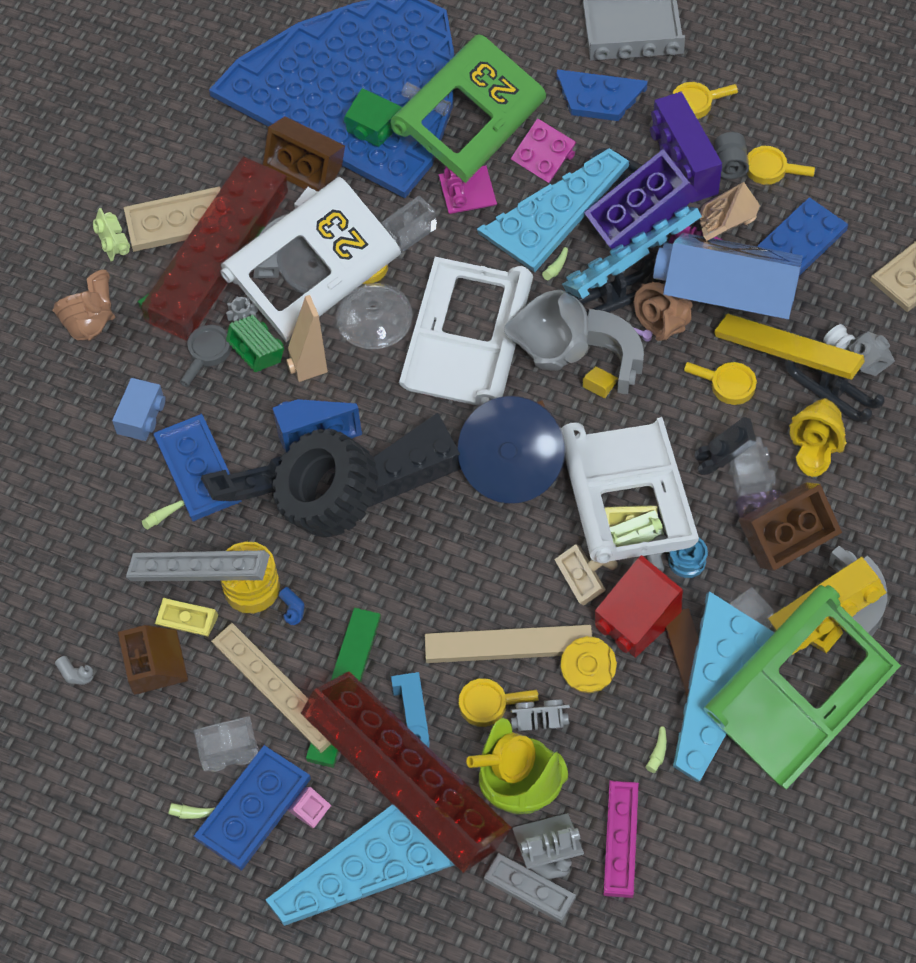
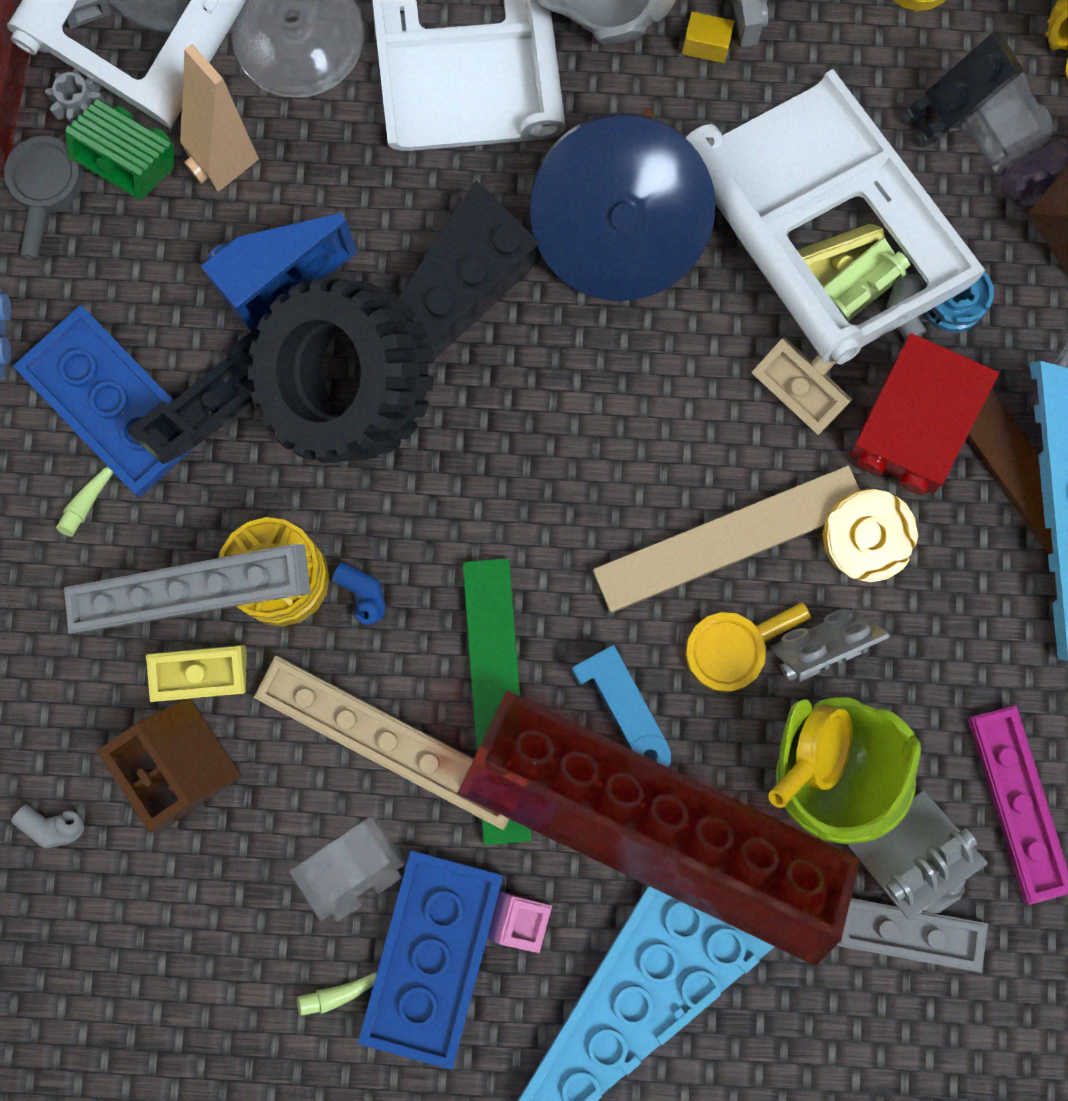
camera: 20 degrees left, 20 degrees up
yellowish green helmet [646,726,667,773] -> none

